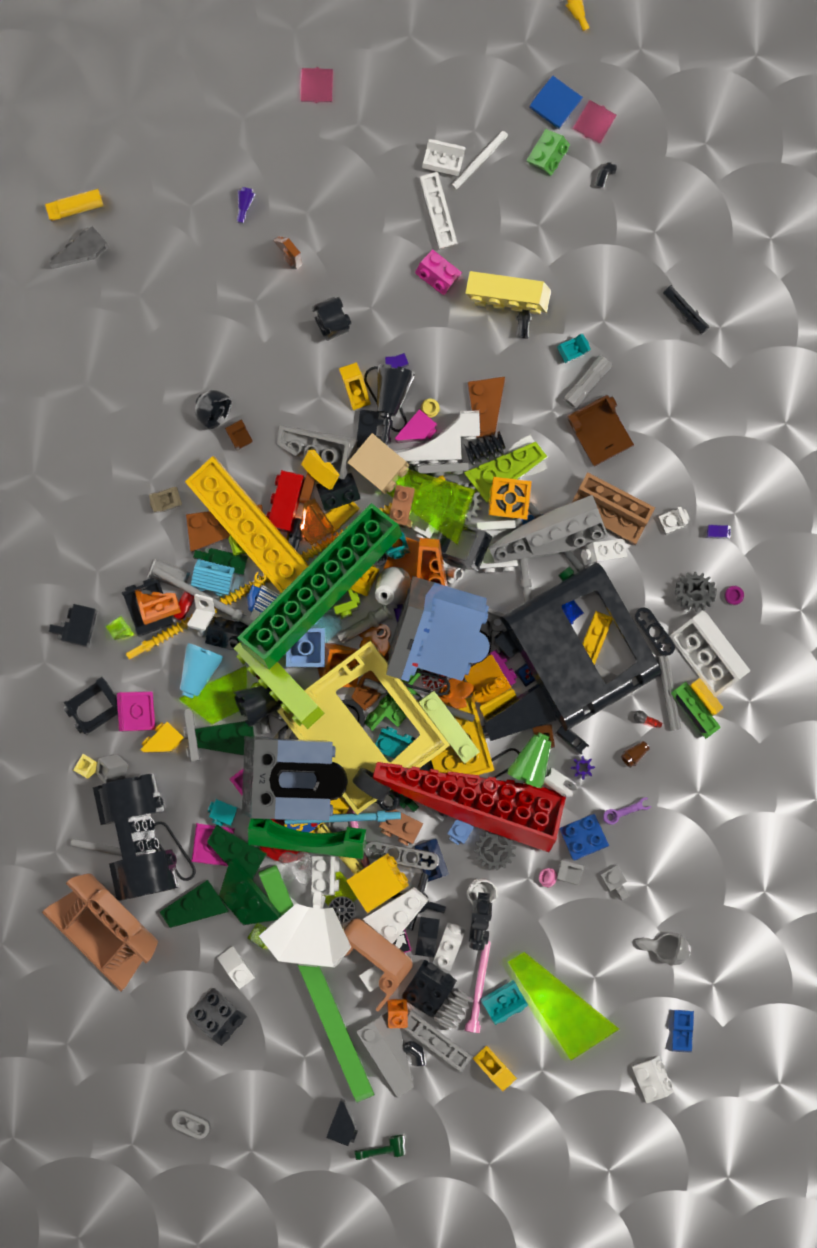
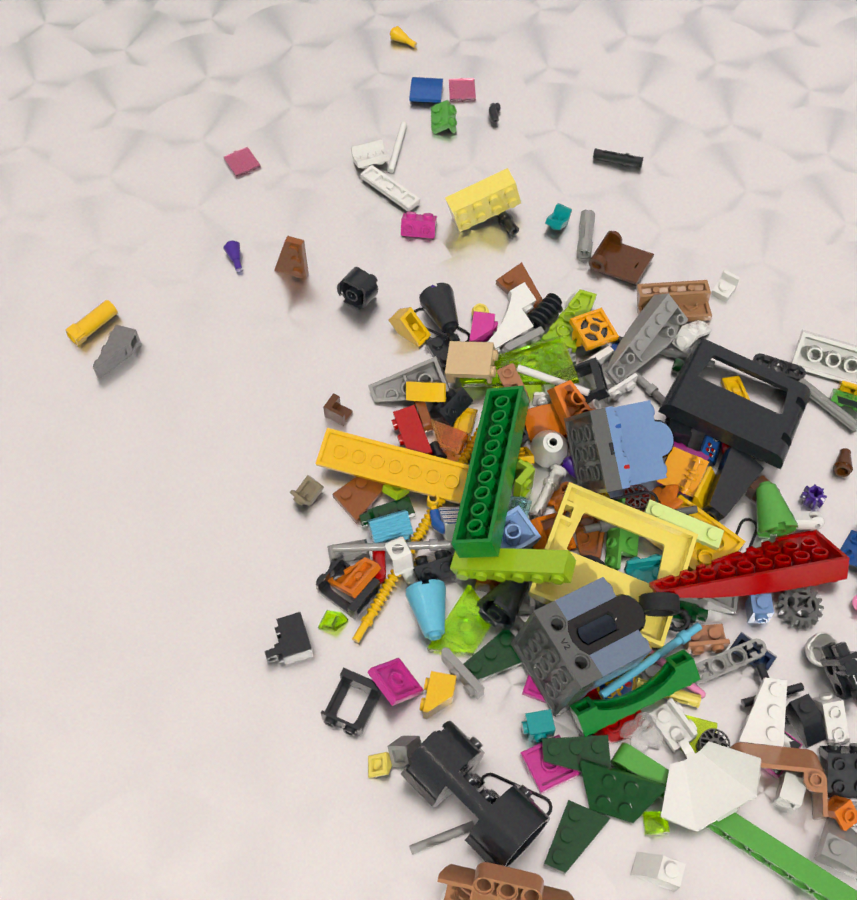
camera: 30 degrees left, 25 degrees down
black cylinder [195,390,232,429] -> none
yellow panel [346,853,409,913] -> none
teal bracket [386,532,410,559] -> none
black bar [555,725,589,755] -> none
piece [634,710,663,728] -> none
dark grey gear [675,572,717,612] -> none
dark purple piece [707,525,731,539] -> none
magenta tile [724,586,744,605] -> none
none -> white bar [517,364,590,396]

